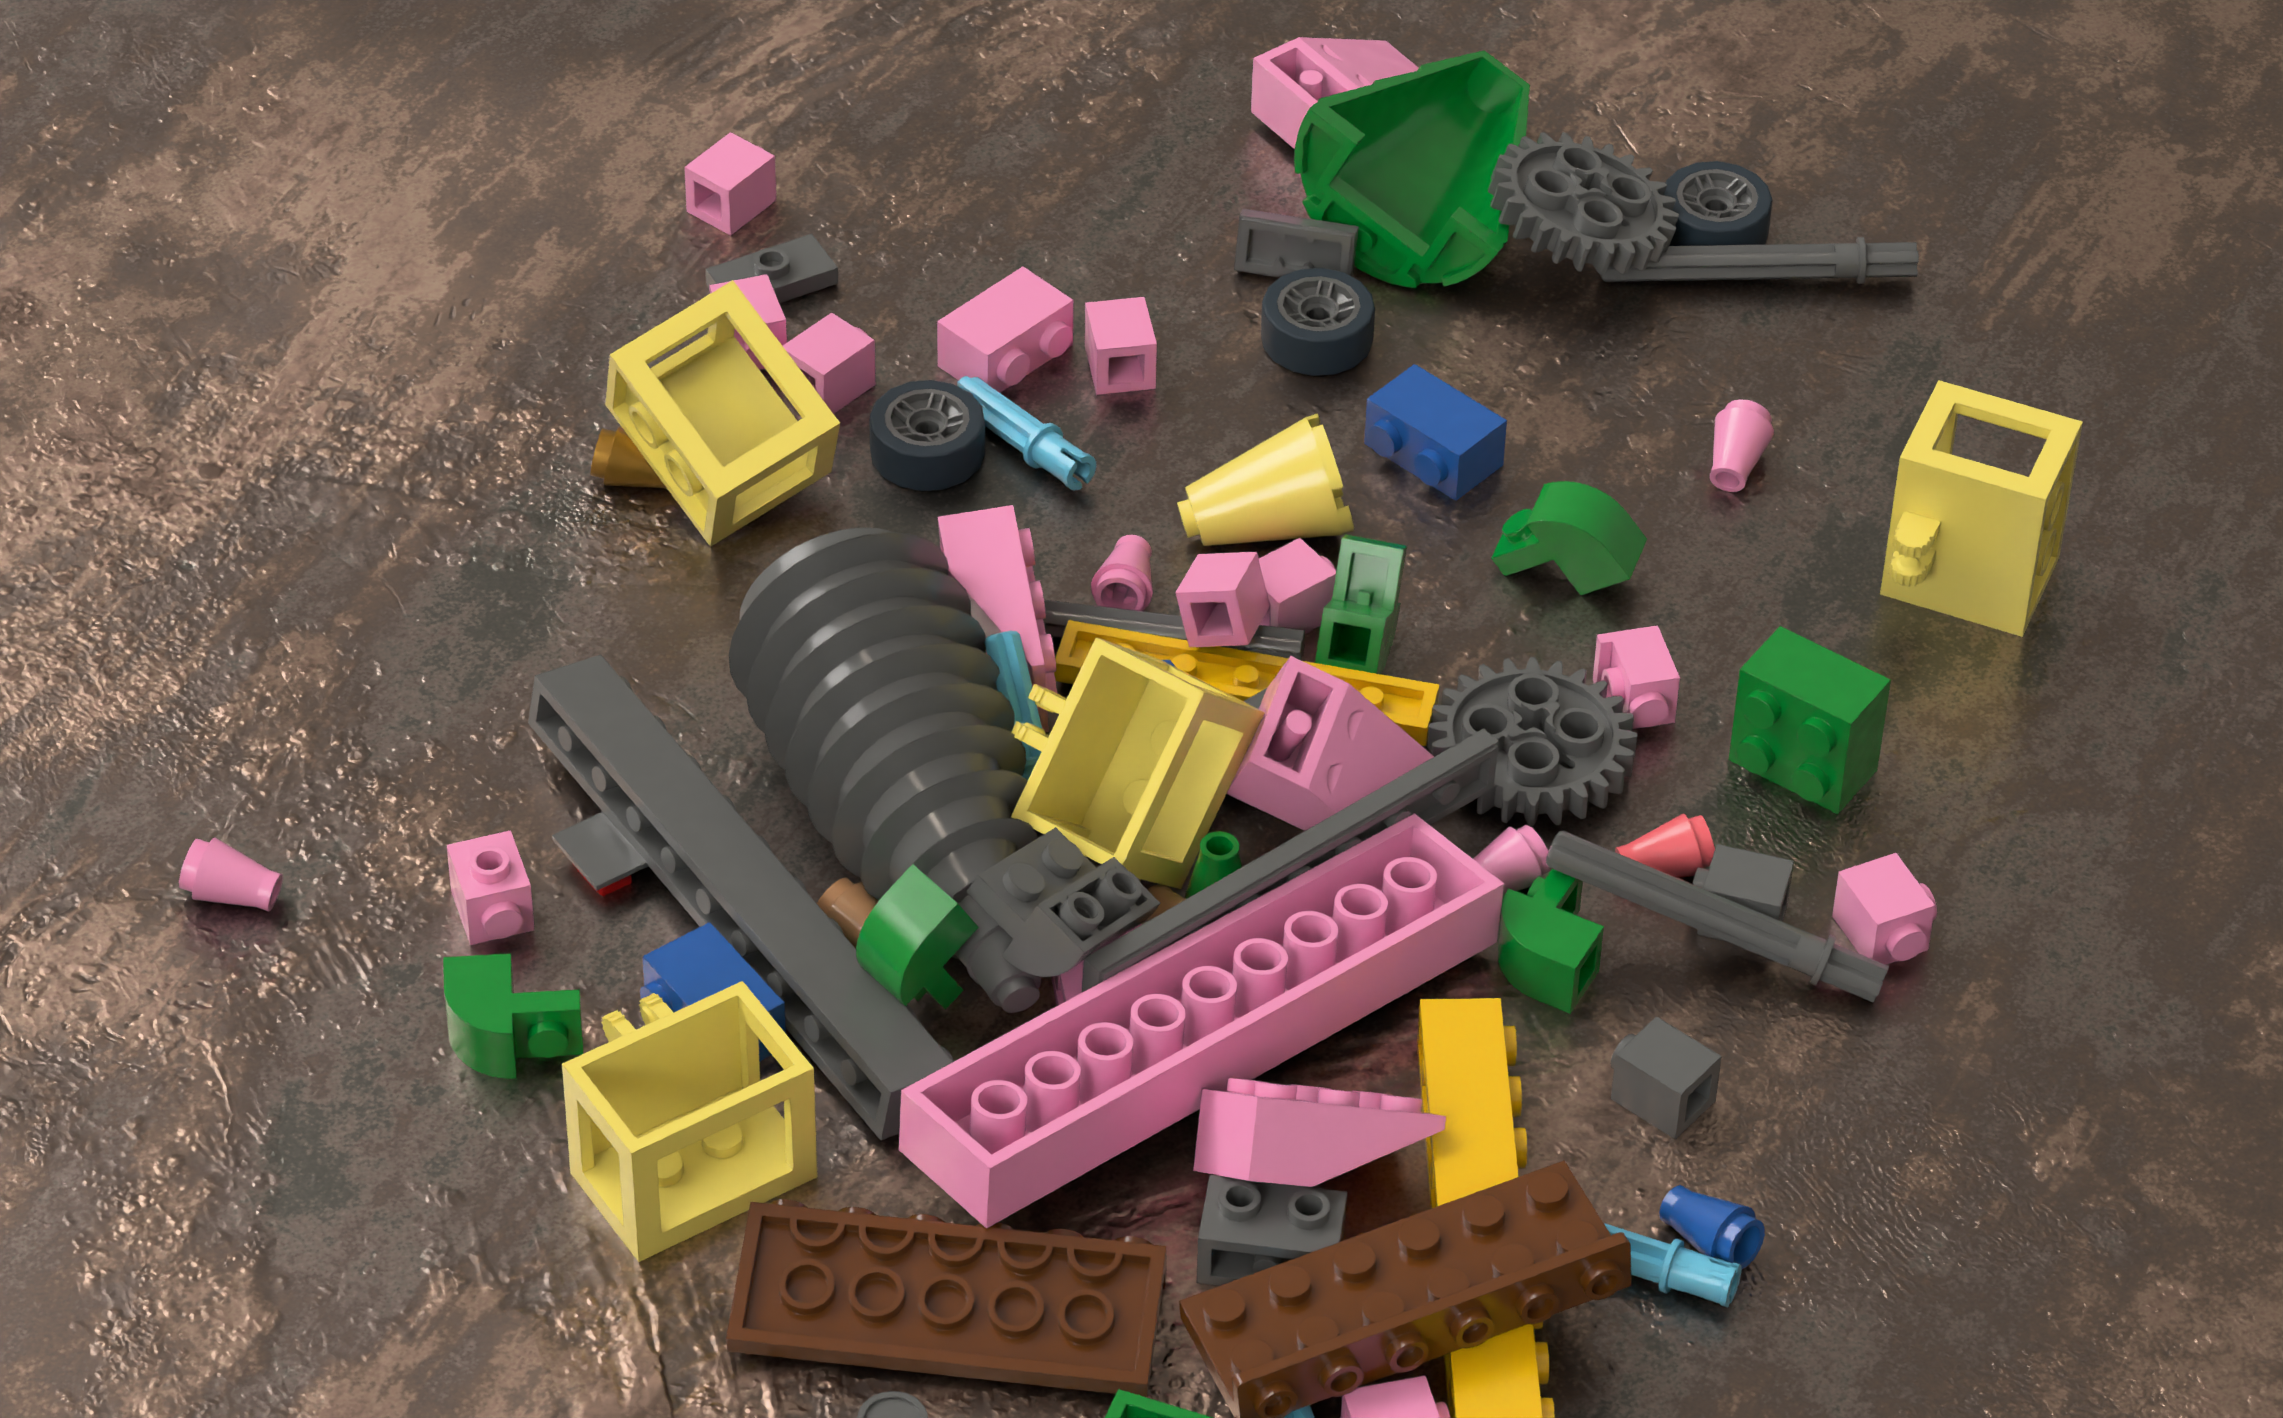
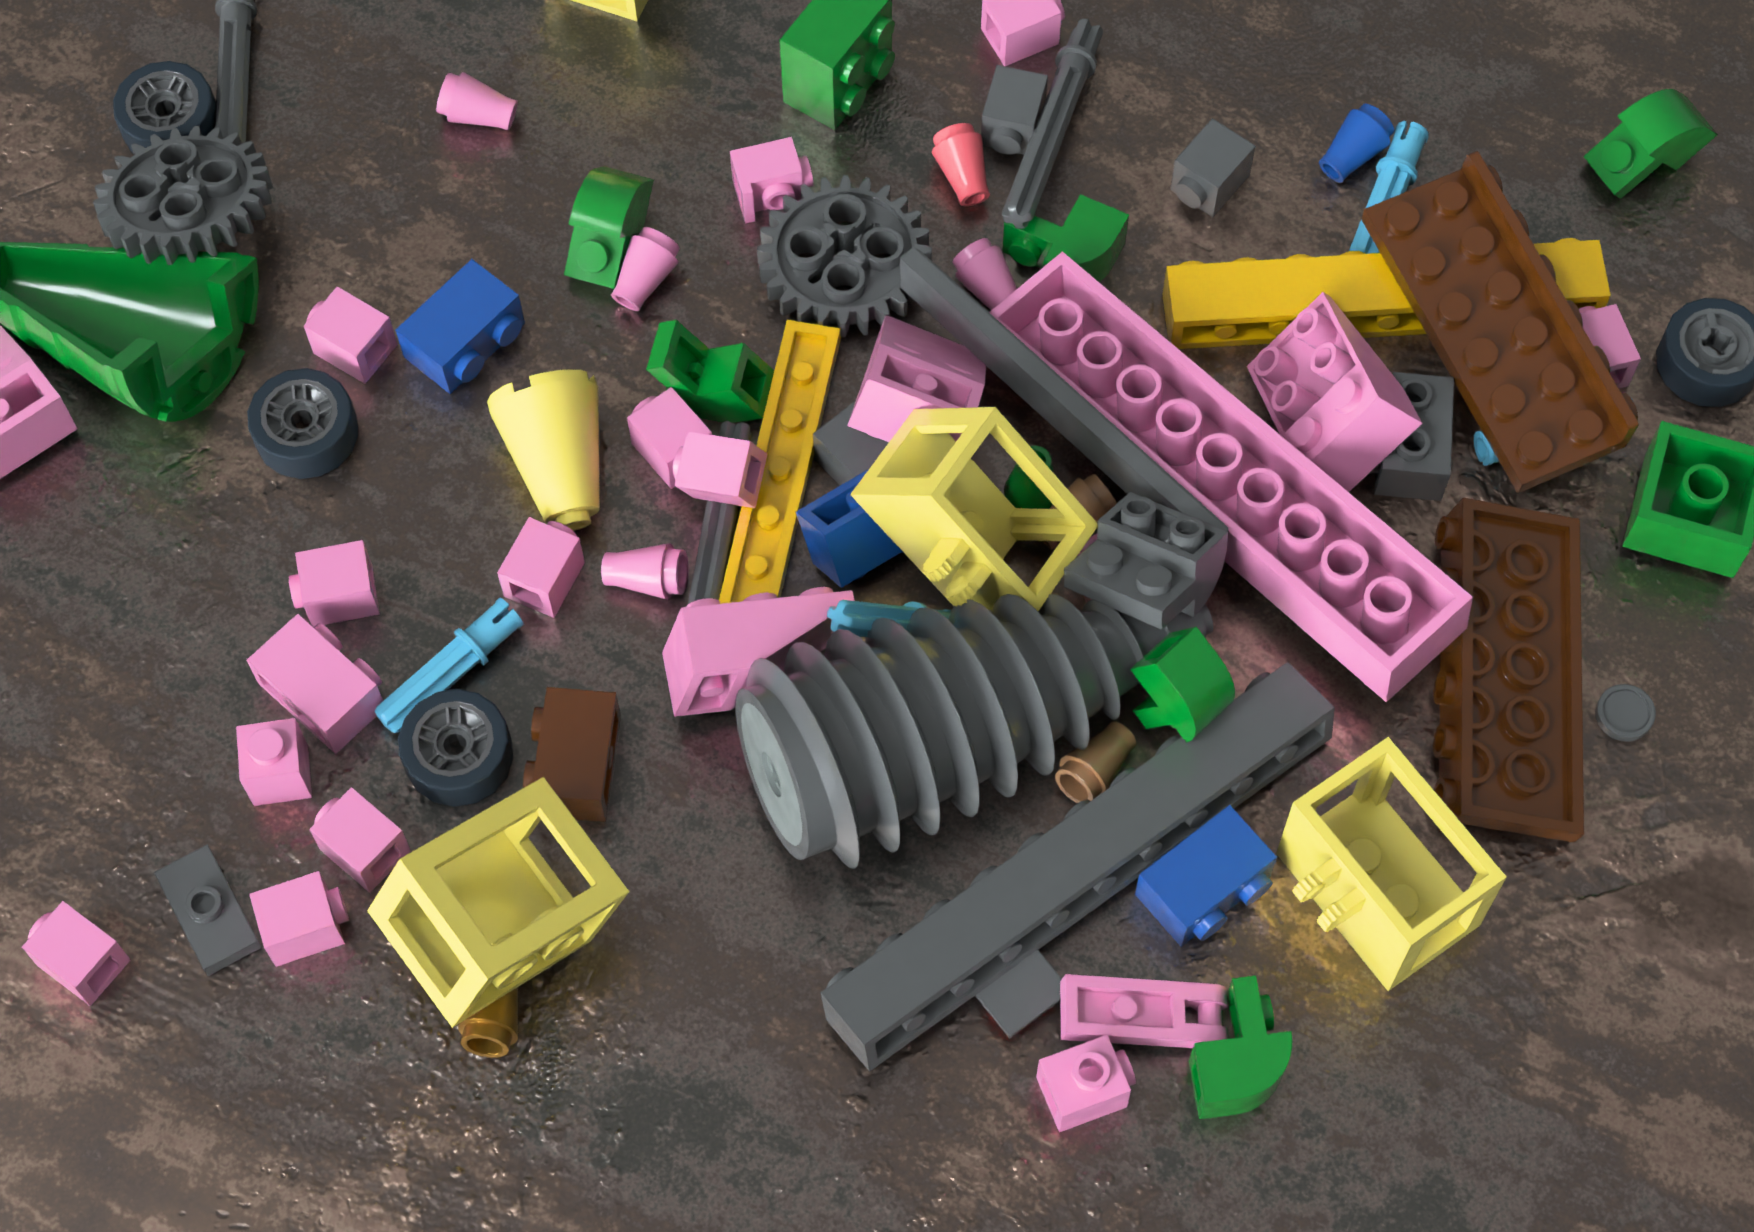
camera: 90 degrees left, 20 degrees up
dark grey plate [1234,208,1359,277] -> none
none -> bright pink brick [236,718,312,806]
none -> bright pink brick [304,287,398,384]
none -> bright pink brick [497,517,585,618]
none -> reddish brown brick [523,687,621,822]
none -> bright pink cone [611,227,680,311]
none -> bright pink plate [1060,974,1229,1048]

